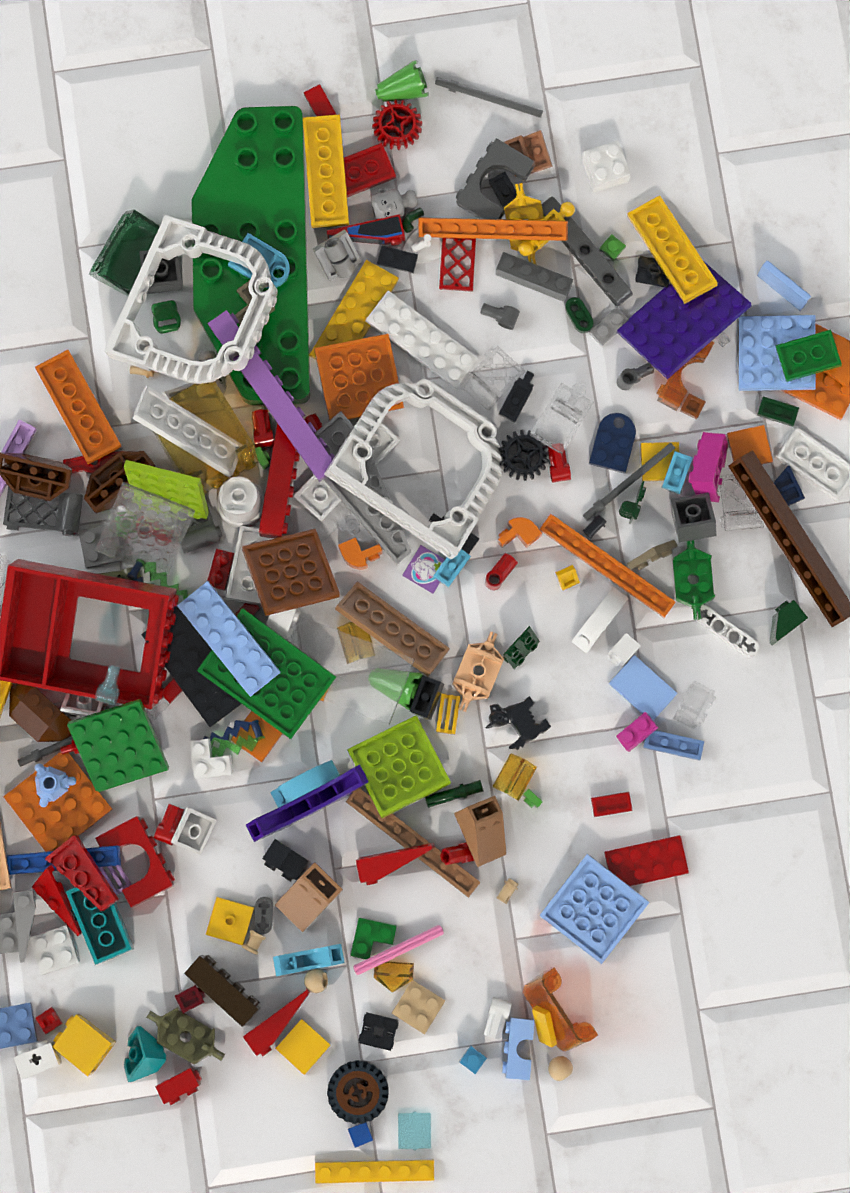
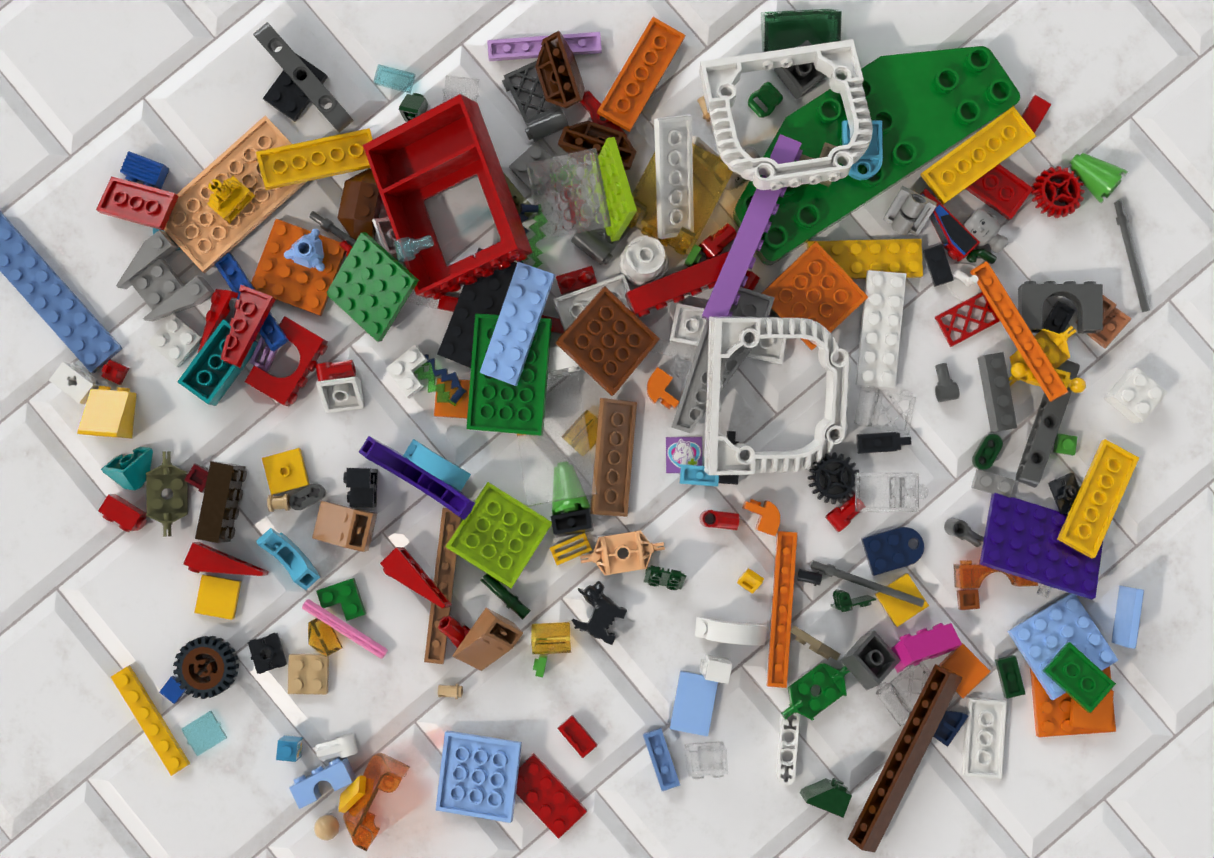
camera: 60 degrees right, 5 degrees up
tan piece [304,968,328,994] -> none
dark pink plate [616,712,659,752] -> none
medium azure plate [661,451,693,494] -> none

